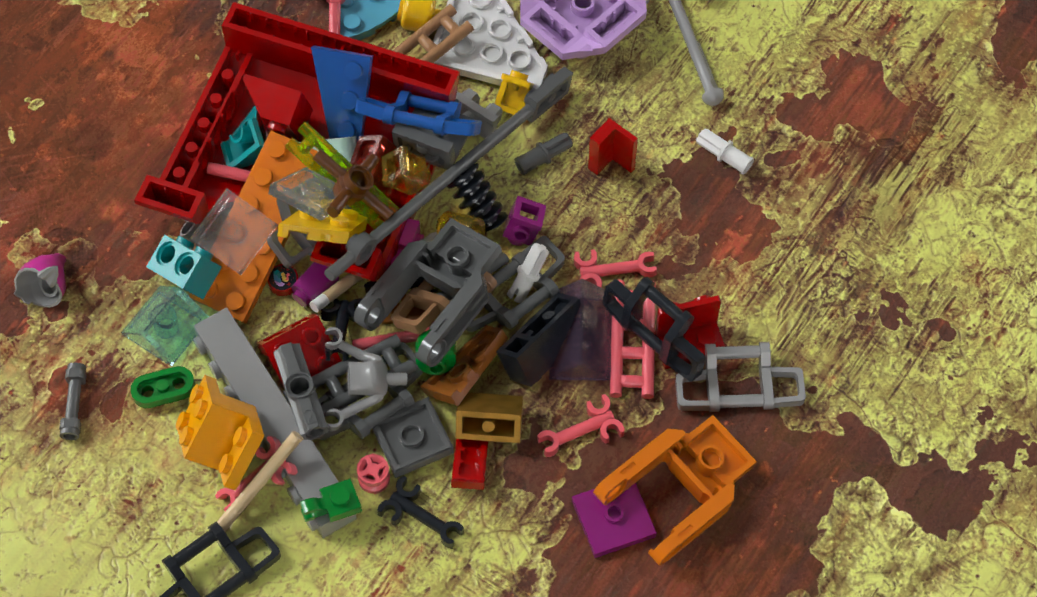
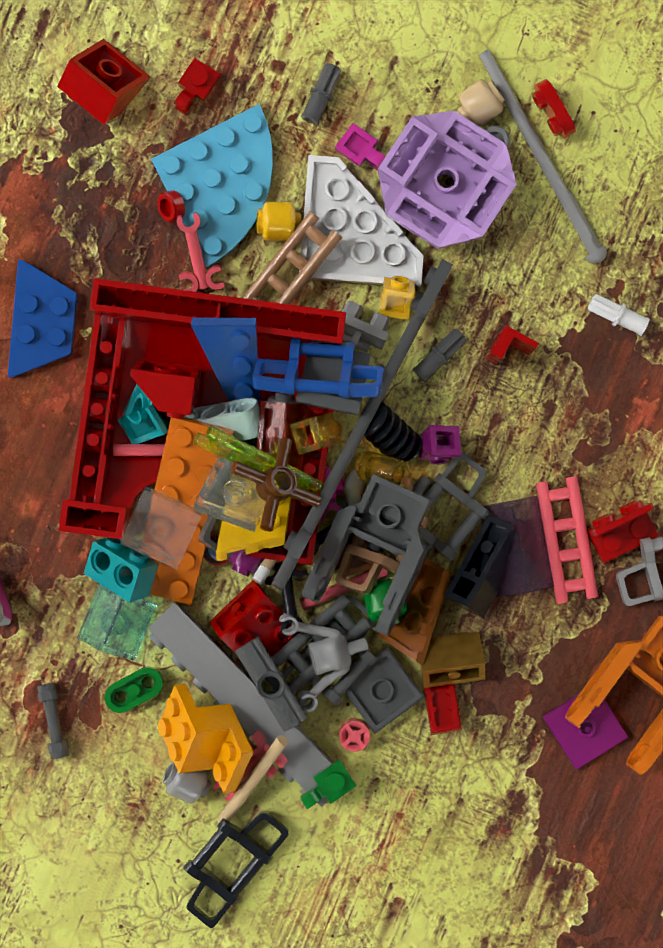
camera: 10 degrees left, 25 degrees up
black bar [377,475,464,549] -> none
white axle [507,243,549,303] -> none
coral bar [537,394,624,457] -> none
coral bar [574,249,657,296] -> none
black bar [602,277,706,382] -> none
none -> blue wing [7,260,78,378]
none -> light grey head [163,762,211,804]

